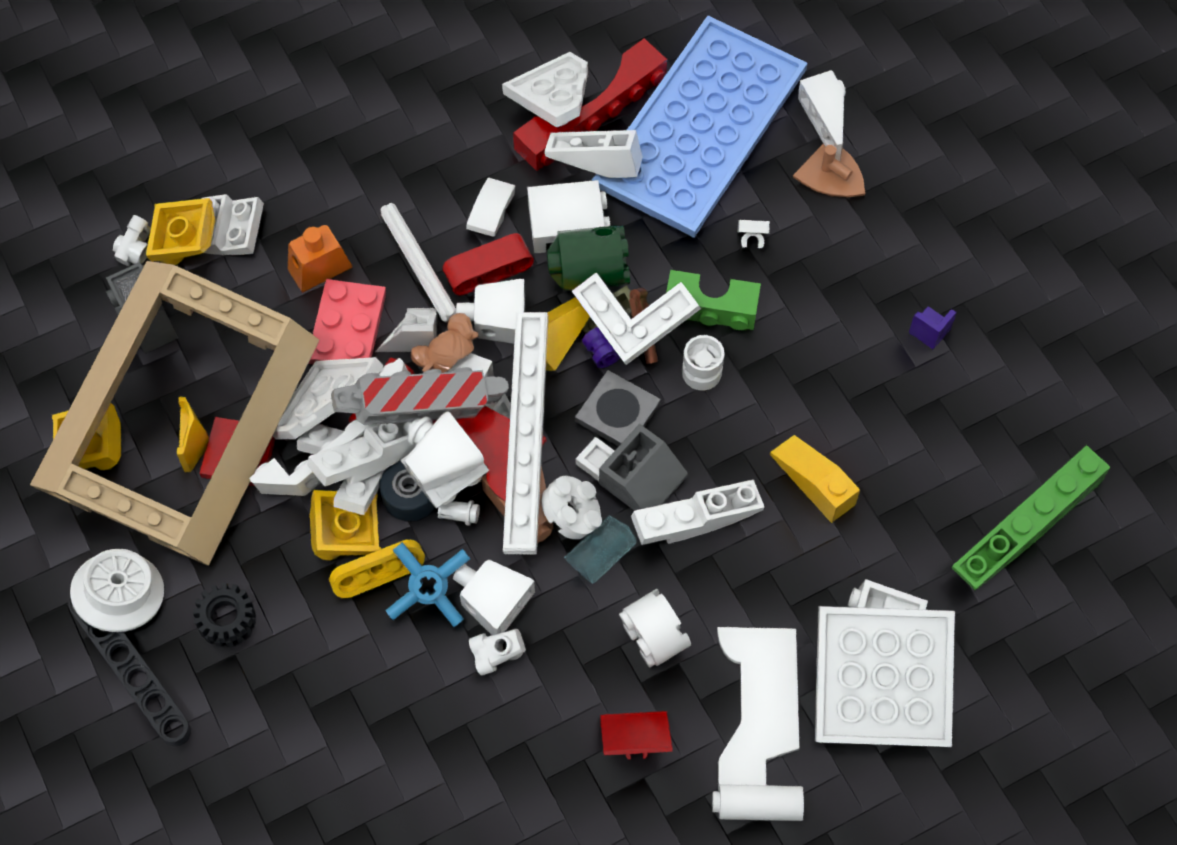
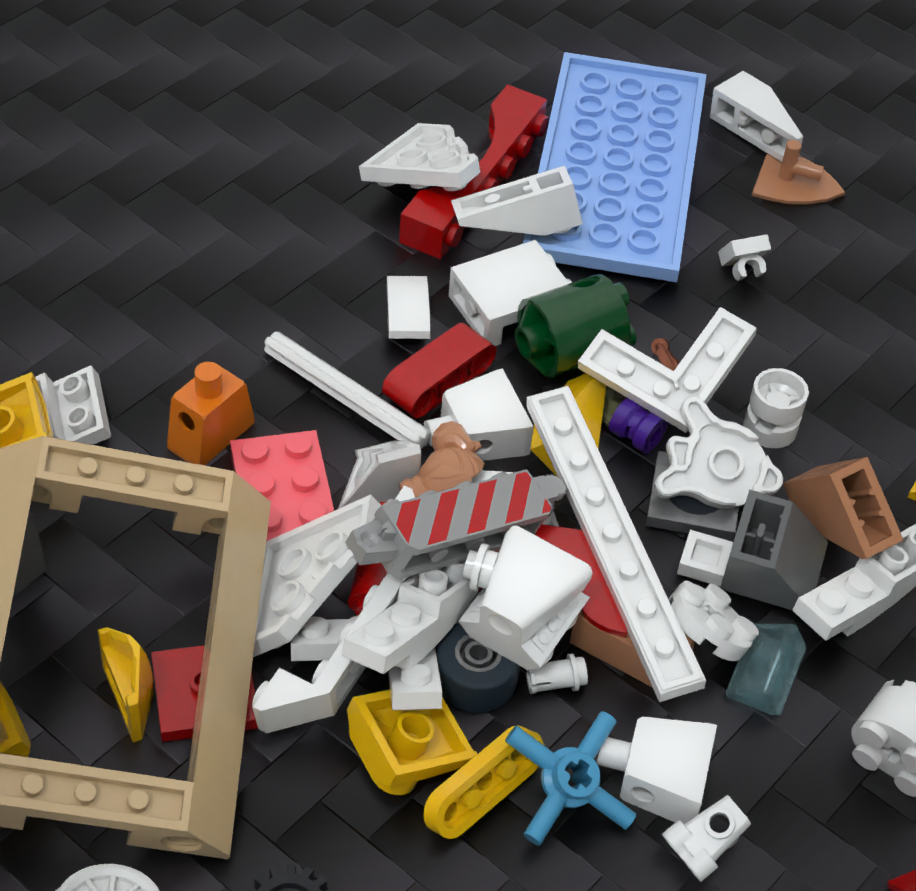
camera: 25 degrees left, 15 degrees down
bright green arch [666,270,761,330] -> none
none -> white tile [653,395,783,509]
none -> nougat slope [783,457,903,559]

